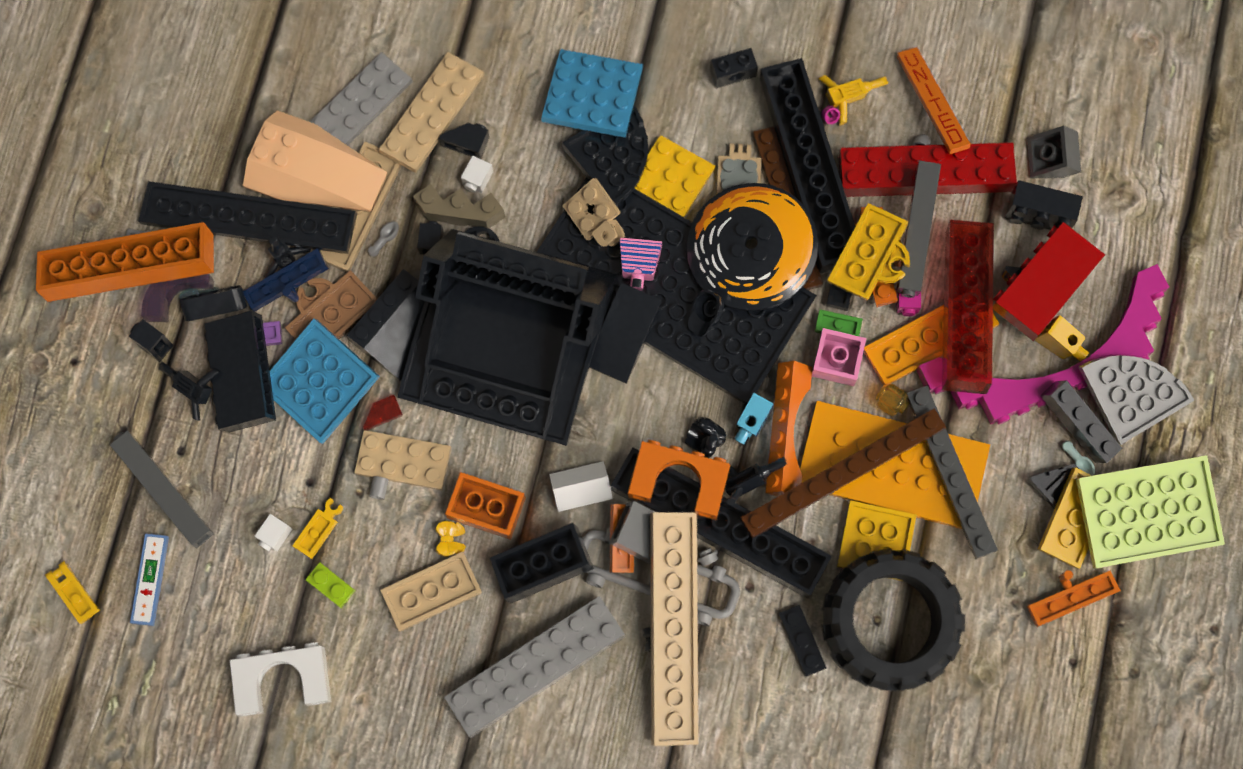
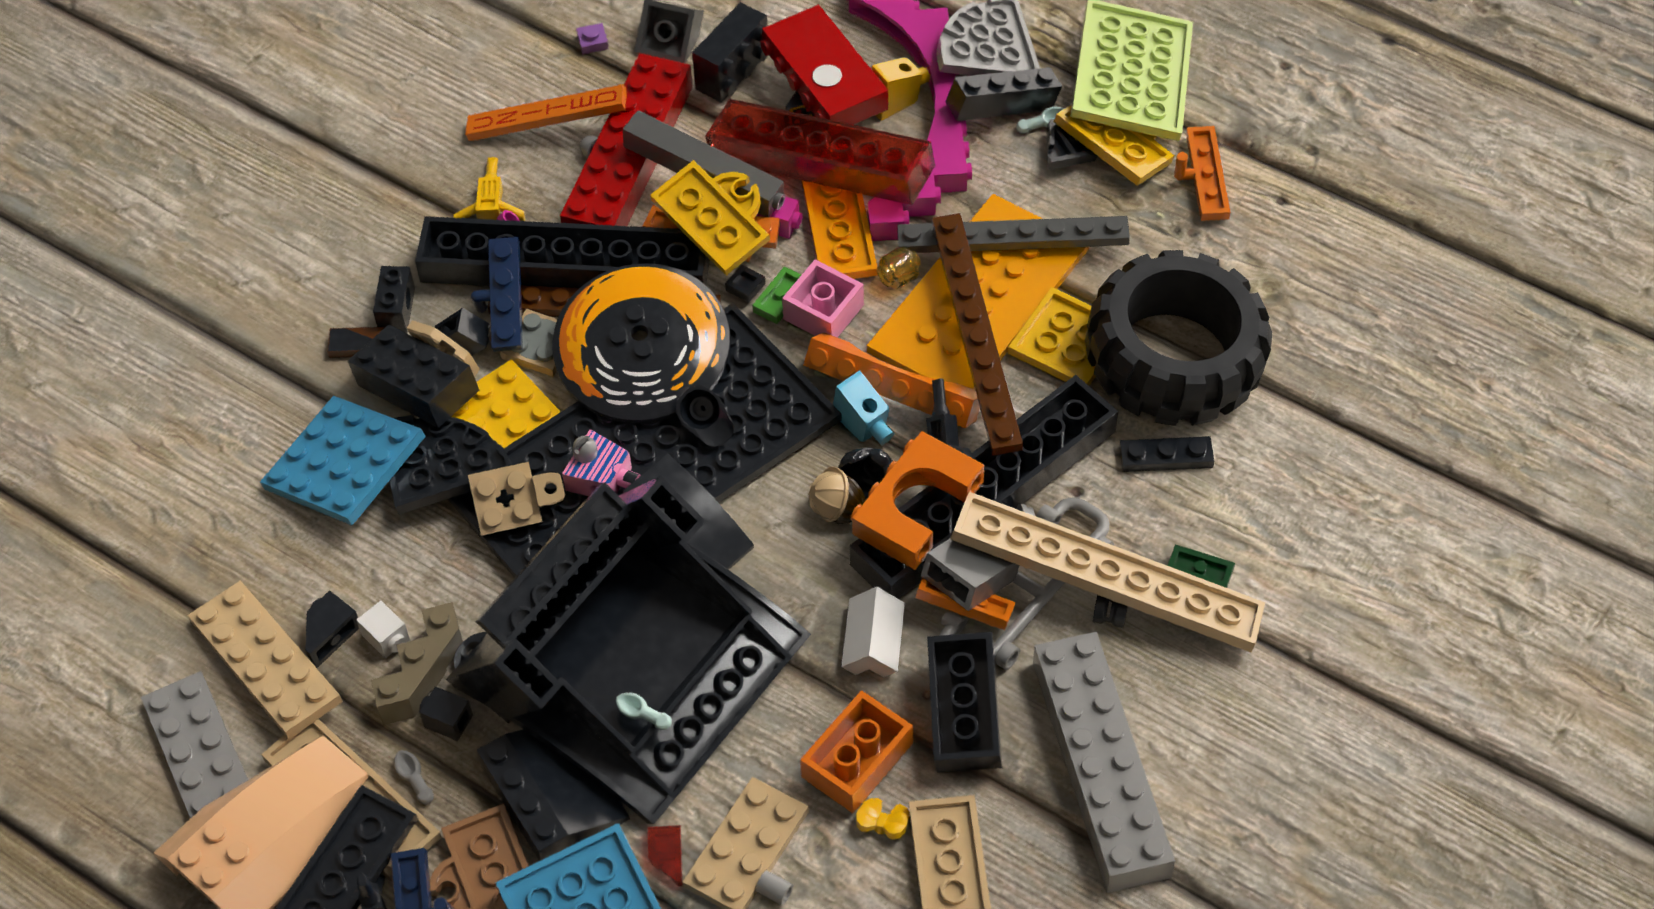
camera: 70 degrees left, 20 degrees down
none -> black tile [327,327,385,358]
none -> black brick [347,325,480,428]
none -> tan tile [407,320,480,377]
none -> black slope [434,308,490,356]
none -> dark blue plate [471,237,523,352]
none -> light grey hinge [572,436,598,463]
none -> medium lavender plate [576,23,609,54]
none -> light aqua piece [616,693,672,730]
none -> tan piece [808,467,866,524]
none -> white sticker [813,65,842,86]
none -> dark green plate [1167,544,1235,588]

